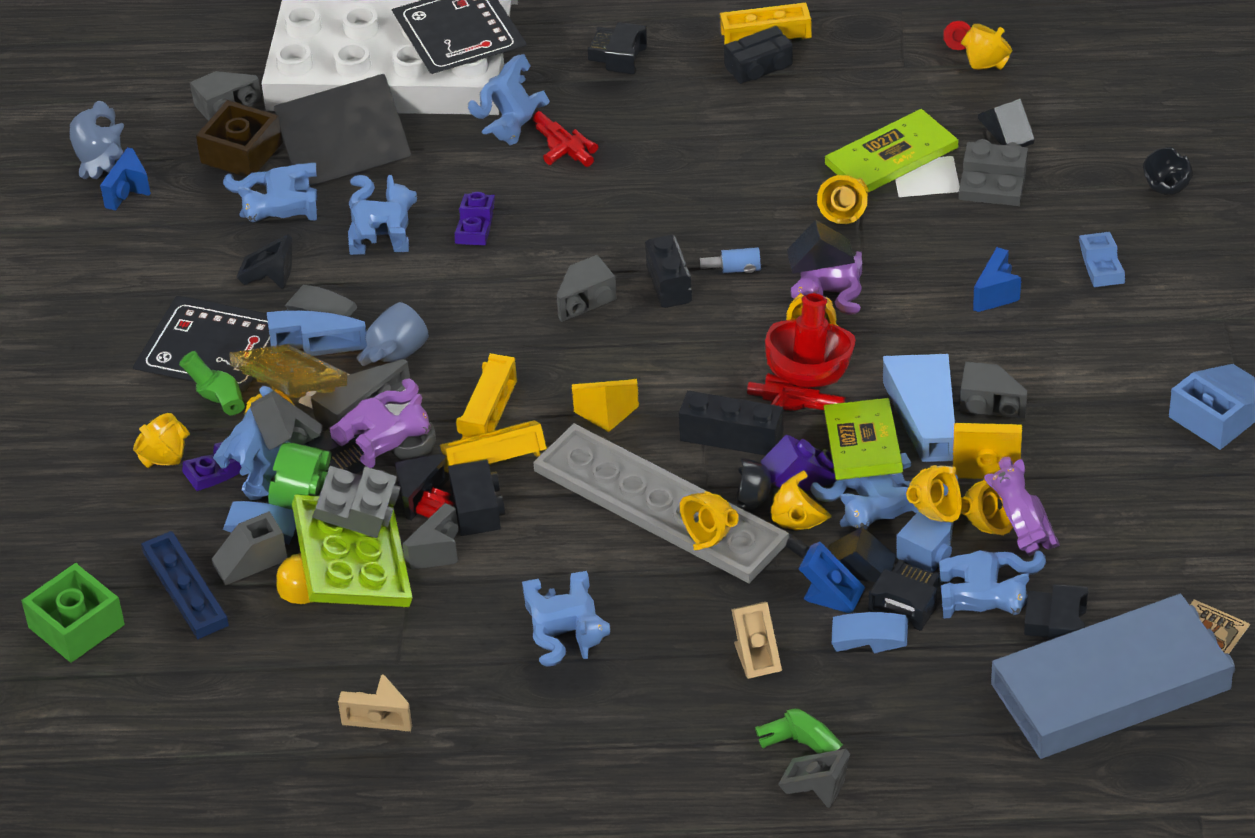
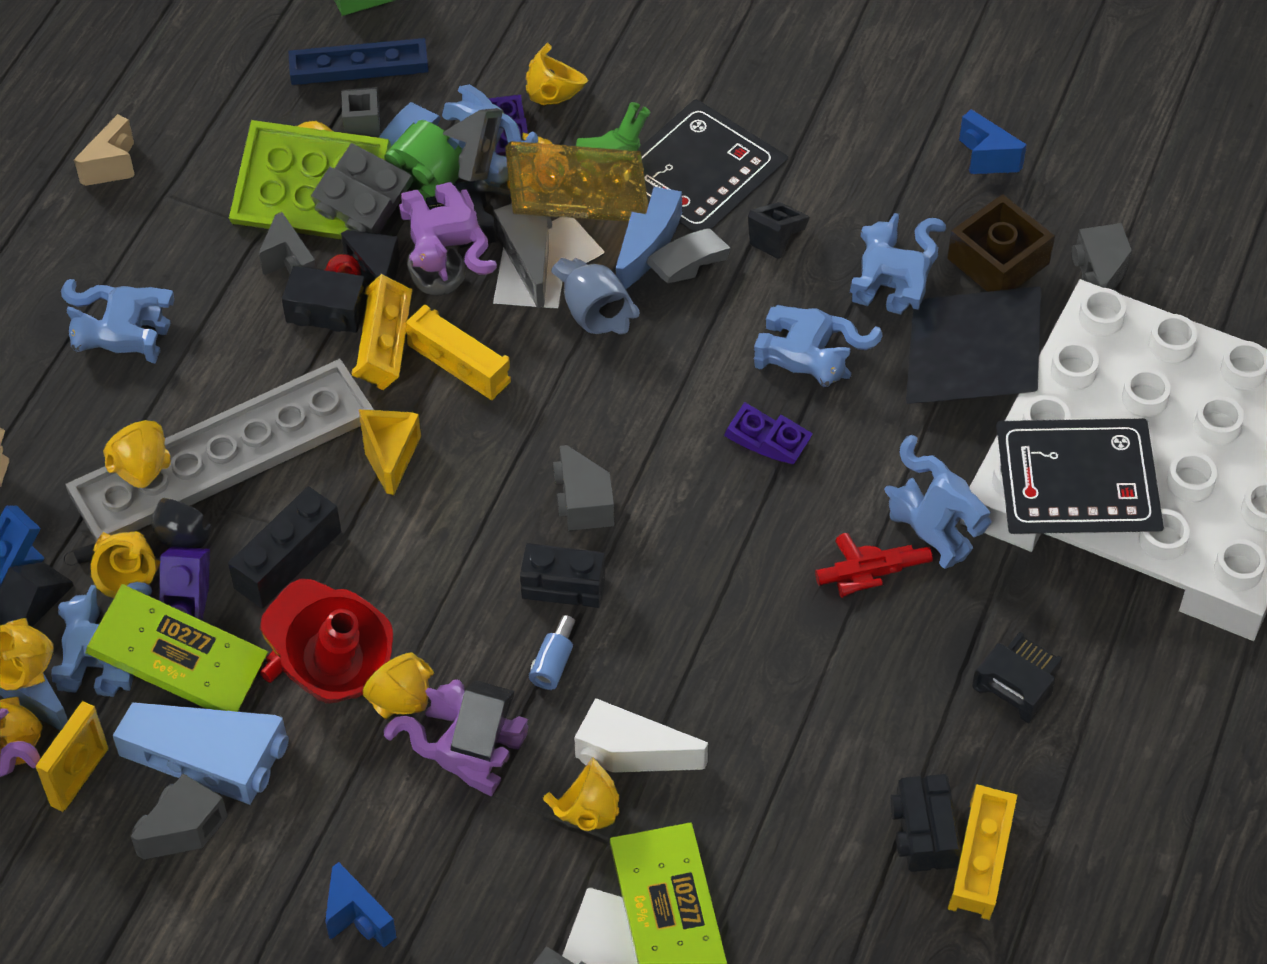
camera: 110 degrees right, 10 degrees up
sand blue piece [69,101,124,179] -> none
none -> white slope [575,698,708,772]

